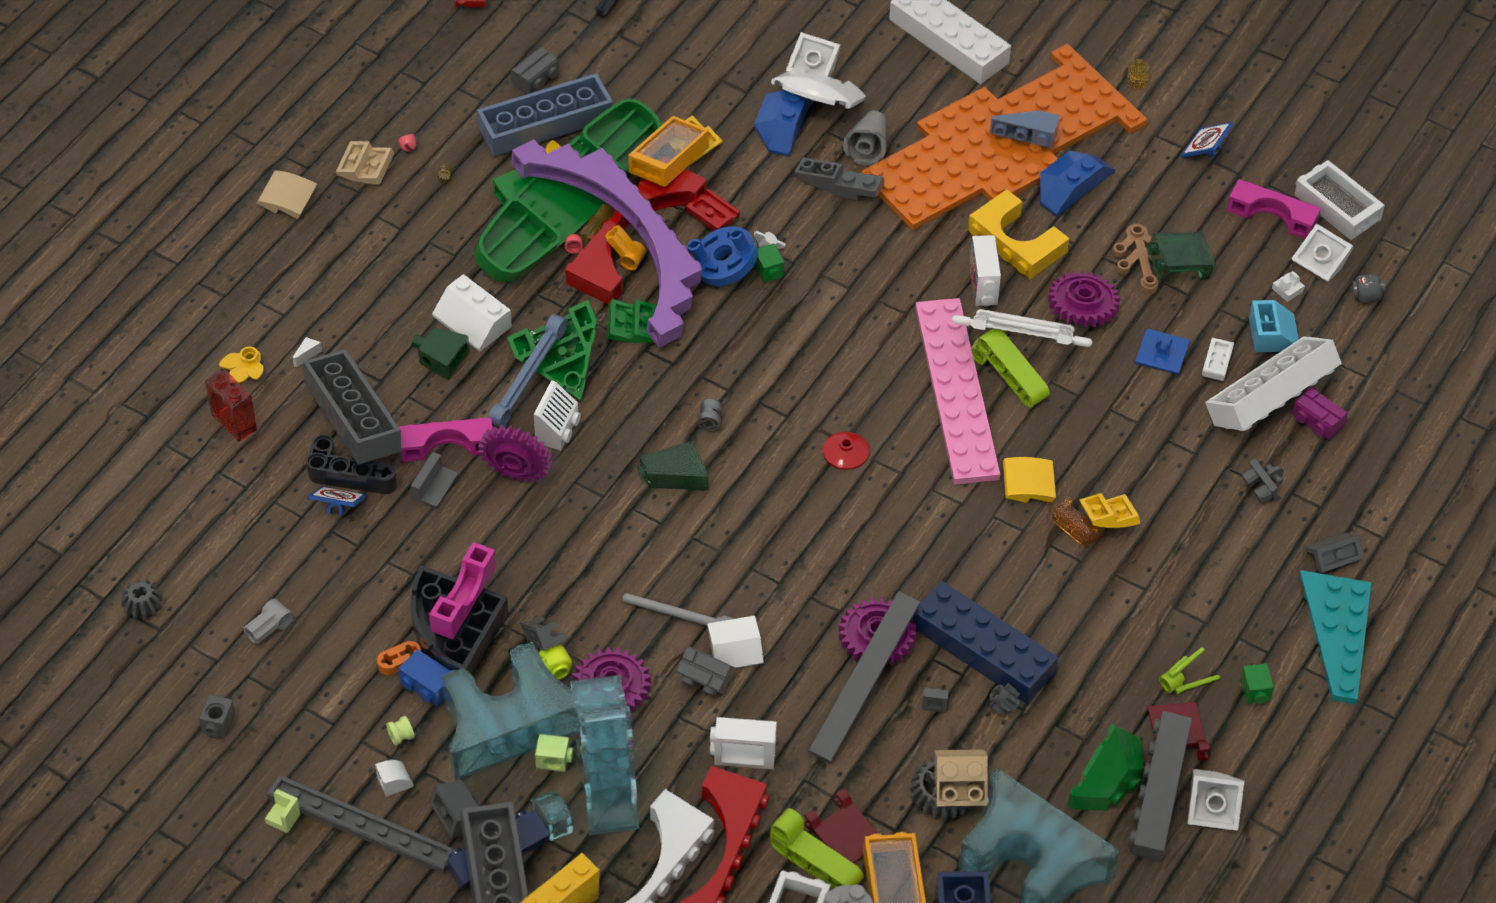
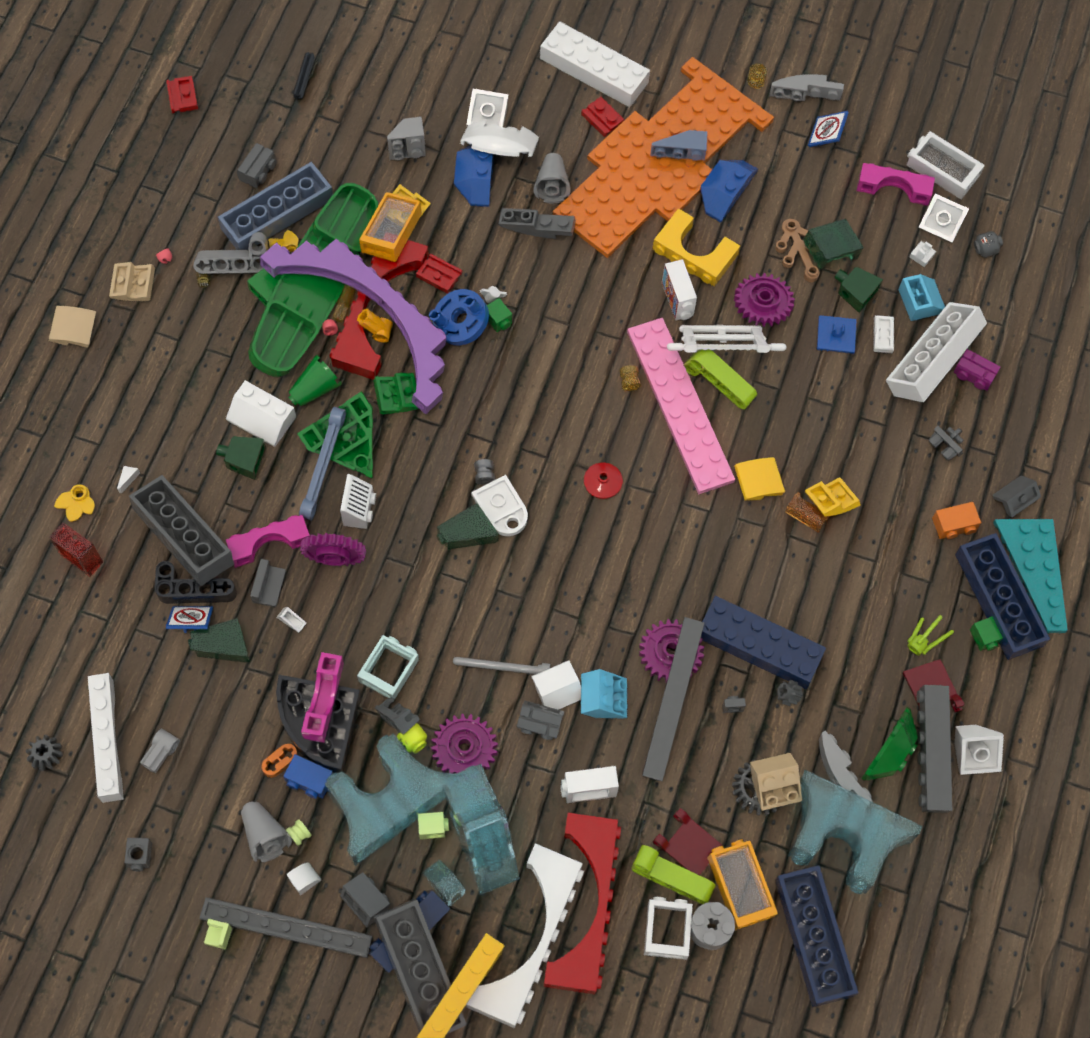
camera: 15 degrees left, 15 degrees up
none -> white arch [88,673,124,803]
none -> clear green slope [188,618,250,663]
none -> light grey beam [193,232,268,274]
none -> light grey cone [241,802,292,862]
none -> white piece [276,607,306,633]
none -> green cone [288,355,342,406]
none -> light aqua window [357,635,419,700]
none -> light grey slope [387,117,425,160]
none -> white plate [471,475,528,536]
none -> red plate [581,97,624,137]
none -> medium azure slope [581,669,627,718]
none -> clear yellow wheel [619,365,641,391]
none -> light grey slope [769,74,844,101]
none -> light grey slope [819,731,873,810]
none -> dark green torso [834,267,883,313]
none -> orange brick [932,502,981,539]
none -> dark blue brick [955,533,1050,660]

